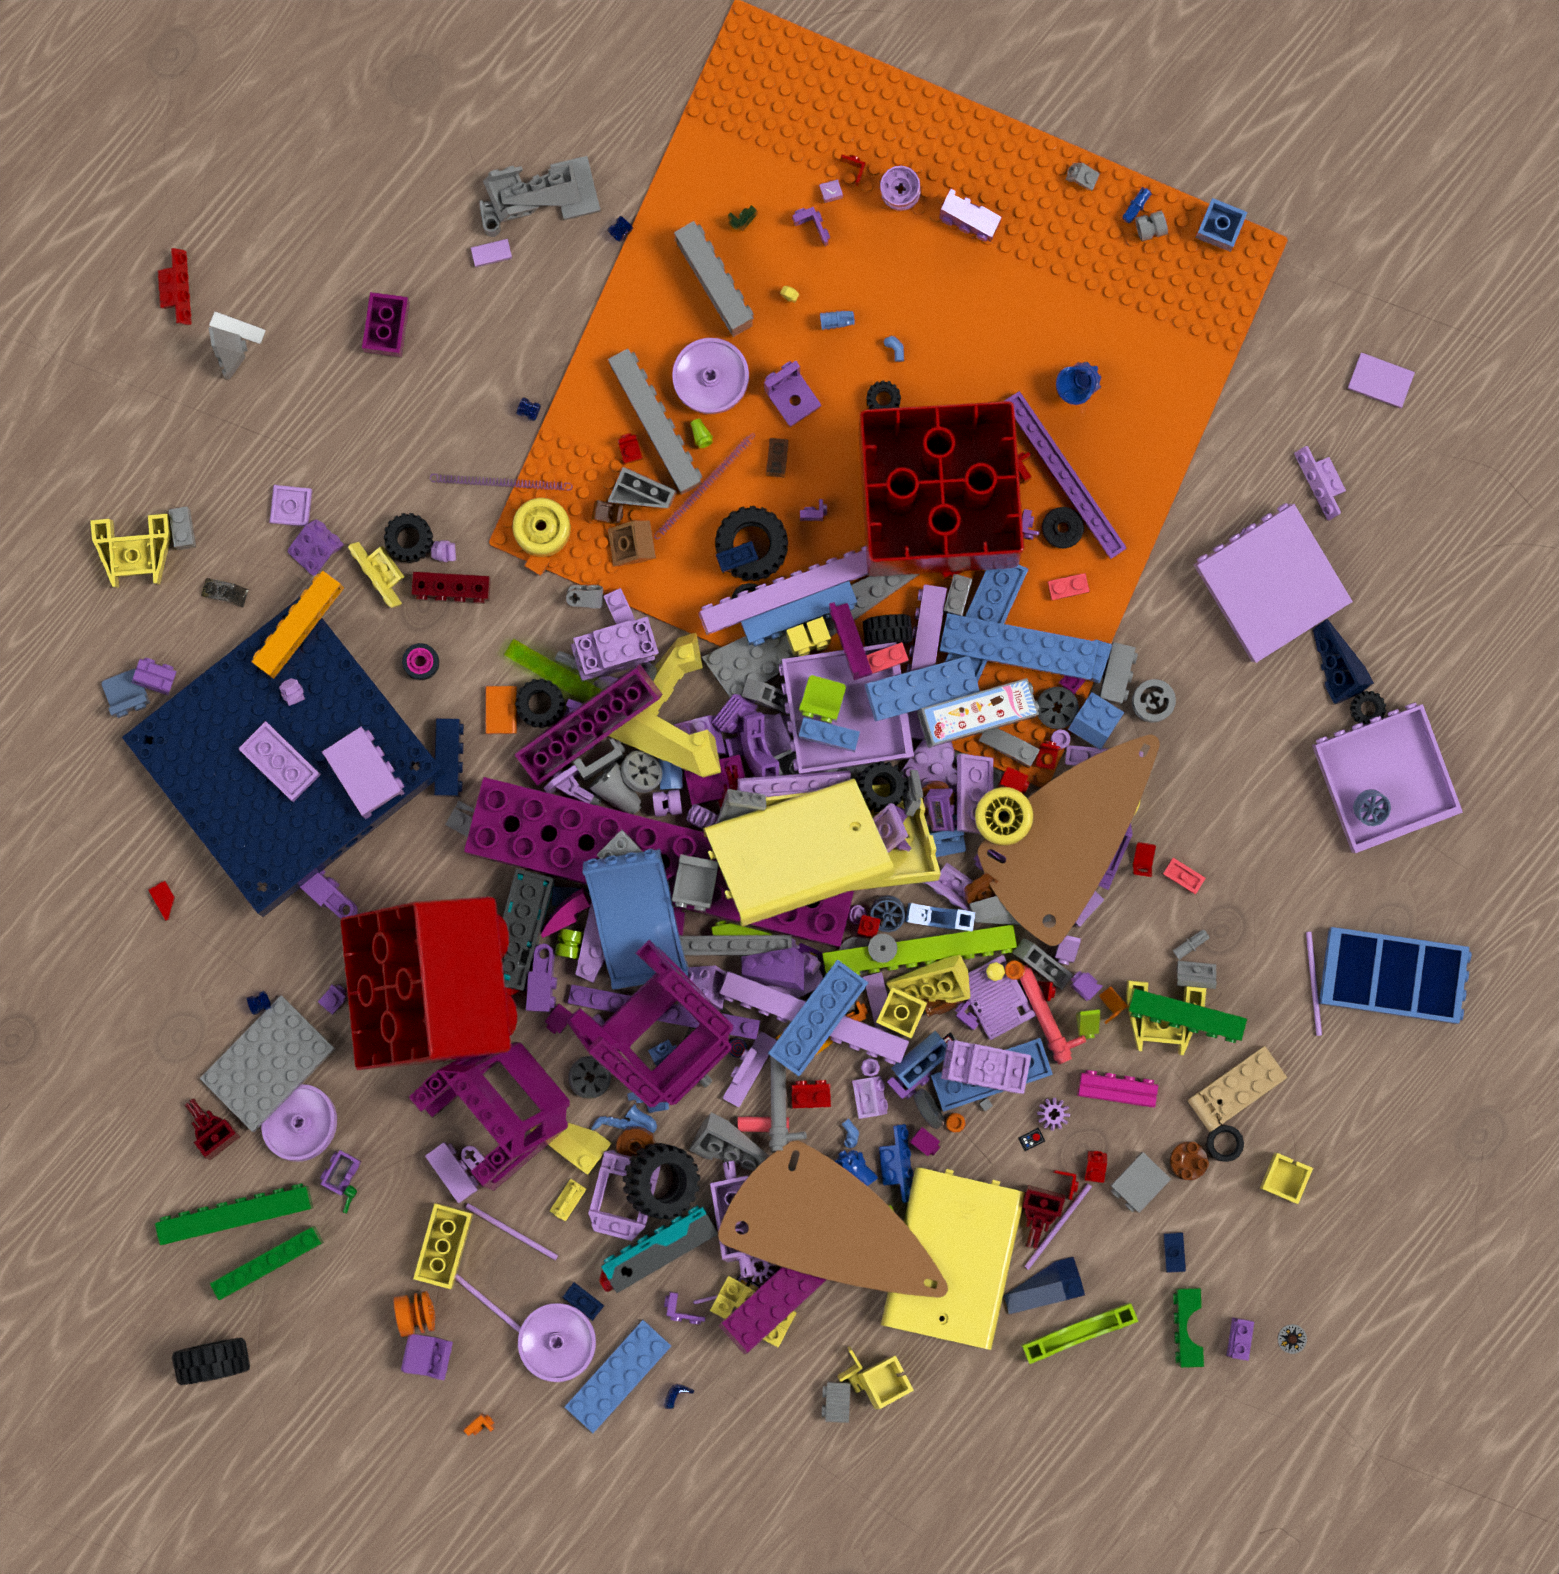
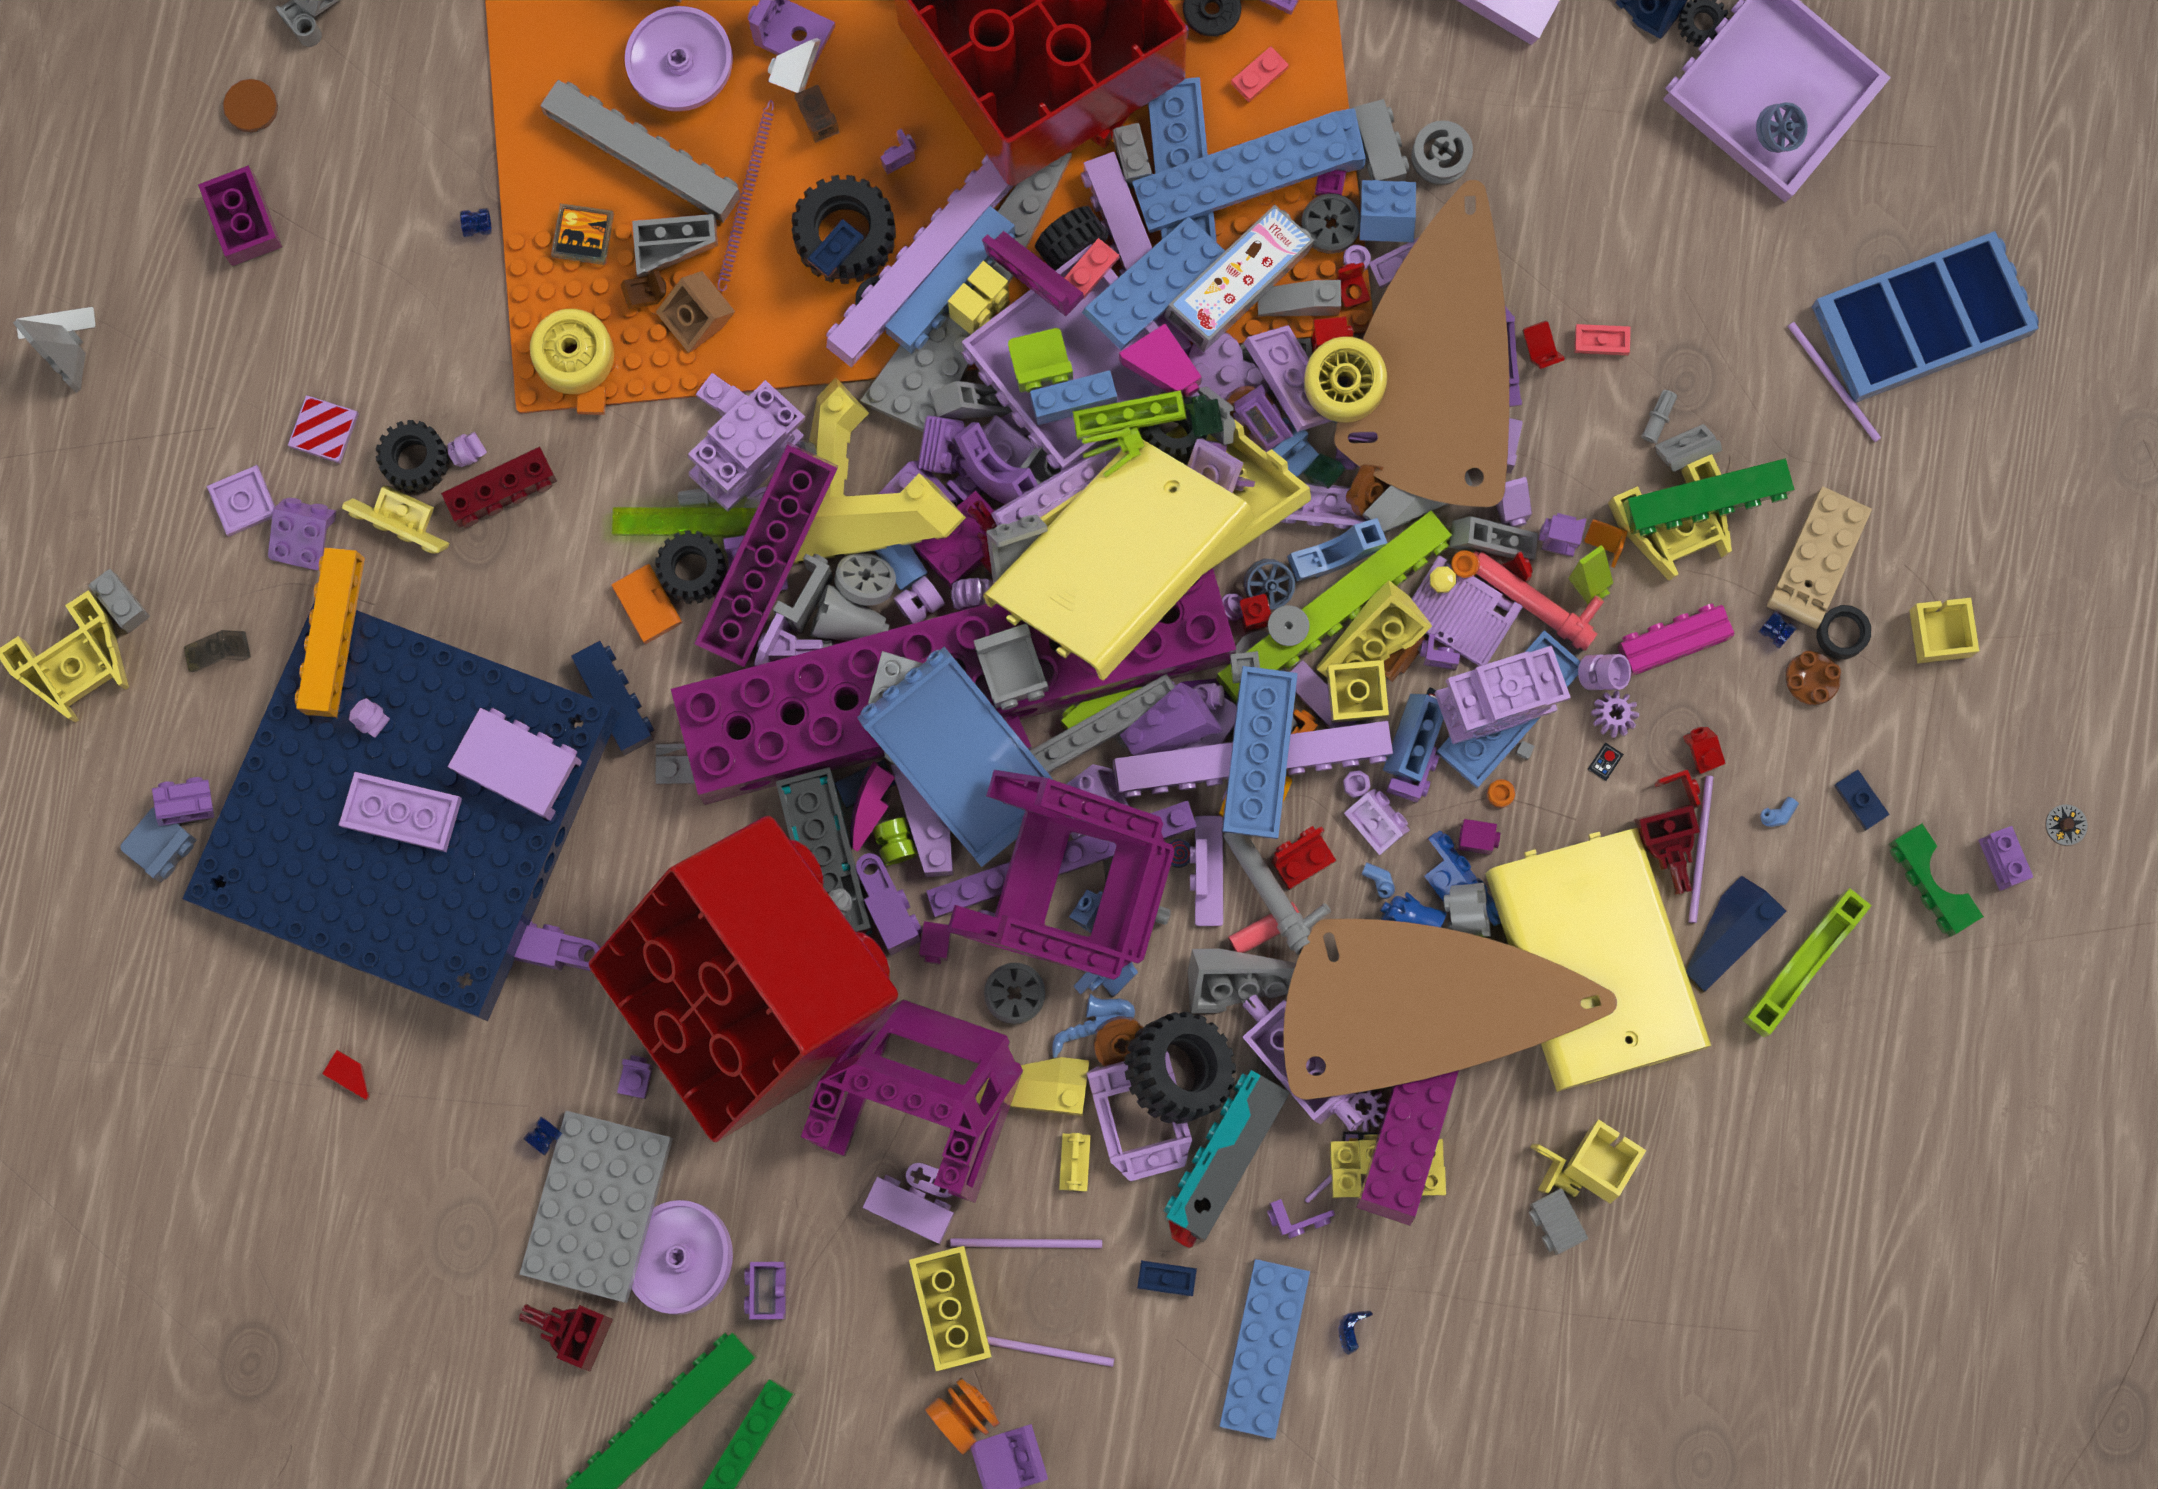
camera: 30 degrees left, 5 degrees down
green hand [343,1185,357,1214] -> none
wheel [402,643,439,680] -> none
medium lavender piece [430,474,572,490] -> none
lavender tile [471,239,512,267] -> none
lavender dish [518,1303,596,1382] -> none
light grey piece [566,584,603,608] -> none
red bracket [618,433,643,464] -> none
lime cone [690,419,713,448] -> none
dark grey wheel [914,1089,945,1129] -> none
light grey panel [1110,1152,1171,1213] -> none
none -> dark orange tile [223,79,278,133]
none -> tile [288,395,359,464]
none -> tile [551,203,614,265]
none -> white slope [768,38,821,93]
none -> light grey plate [829,889,852,916]
none -> lime brick [1072,390,1186,440]
none -> lime plant [1082,427,1145,477]
none -> dark pink slope [1119,324,1202,397]
none -> clear green bracket [1184,394,1223,437]
none -> light grey plate [1230,651,1260,683]
none -> clear green bracket [1303,453,1345,489]
none -> light grey cylinder [1444,883,1491,938]
none -> lavender wheel [1578,654,1631,690]
none -> clear blue wheel [1758,611,1797,649]
none -> medium blue arm [1760,797,1799,827]

